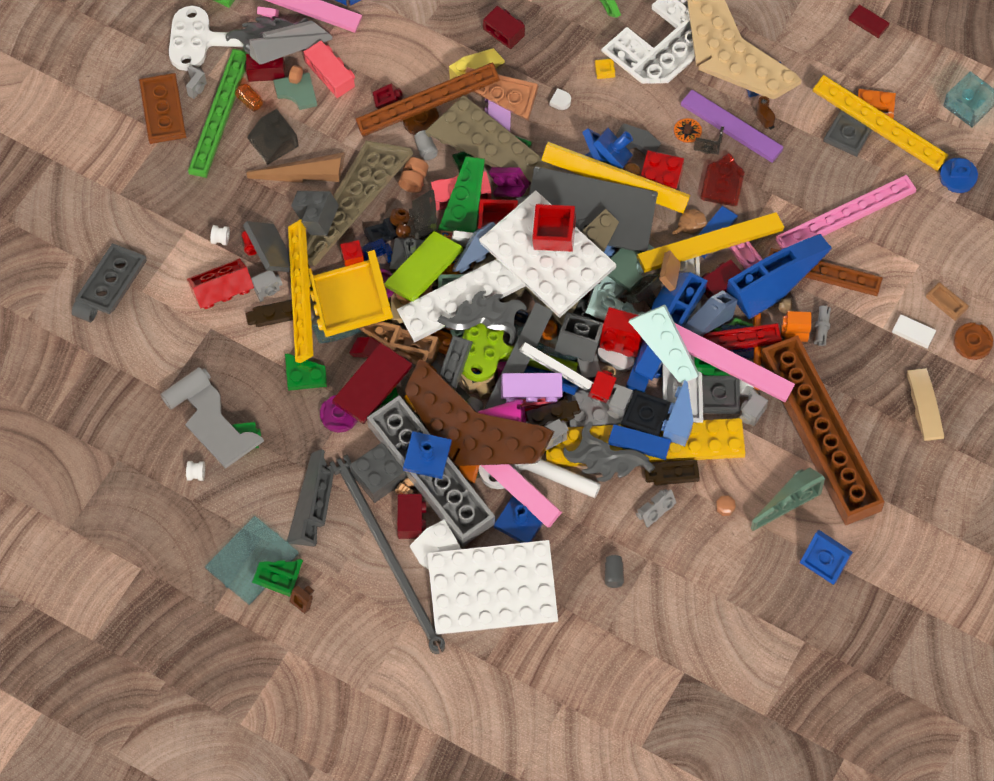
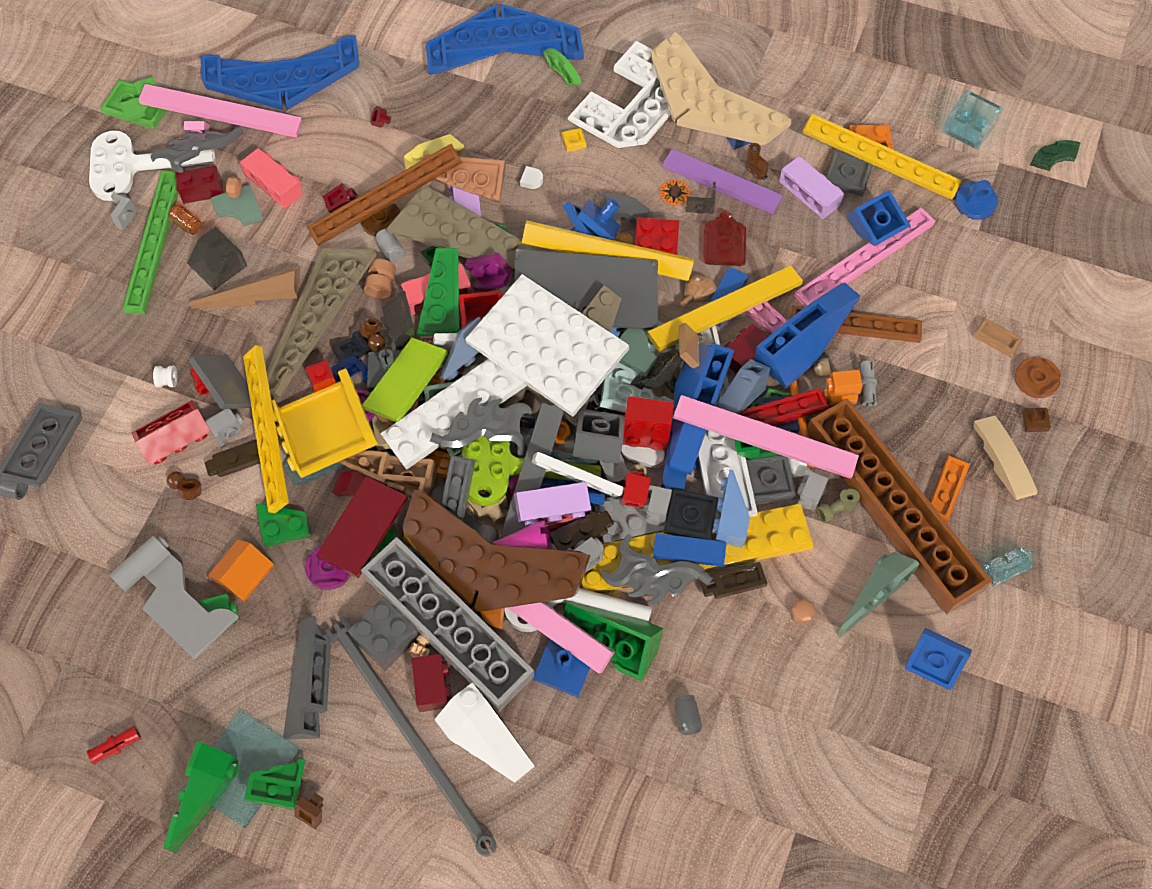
camera: 10 degrees left, 0 degrees up
dark orange tile [139,73,186,144] -> none
white wheel [186,461,205,481] -> none
light grey wedge [249,20,332,64] -> none
dark grey brick [291,191,339,236] -> none
blue tile [403,431,452,479] -> none
white plate [427,540,558,635] -> none
dark red brick [483,5,525,50] -> none
red piece [532,204,576,252] -> none
light aqua wing [629,305,699,384] -> none
light grey hinge [636,489,676,528] -> none
dark red tile [849,4,890,39] -> none
white tile [892,315,936,349] -> none
none -> red pin [87,725,141,765]
none -> green wedge [163,741,239,853]
none -> reddish brown plate [166,471,202,500]
none -> orange slope [207,539,274,602]
none -> dark red tile [370,106,391,128]
none -> green wedge [563,601,664,681]
none -> lavender brick [779,156,844,219]
none -> olive leg [816,489,860,523]
none -> blue slope [847,190,911,247]
none -> orange tile [930,455,970,523]
none -> clear light blue hinge [983,547,1034,586]
none -> reddish brown tile [1022,408,1051,432]

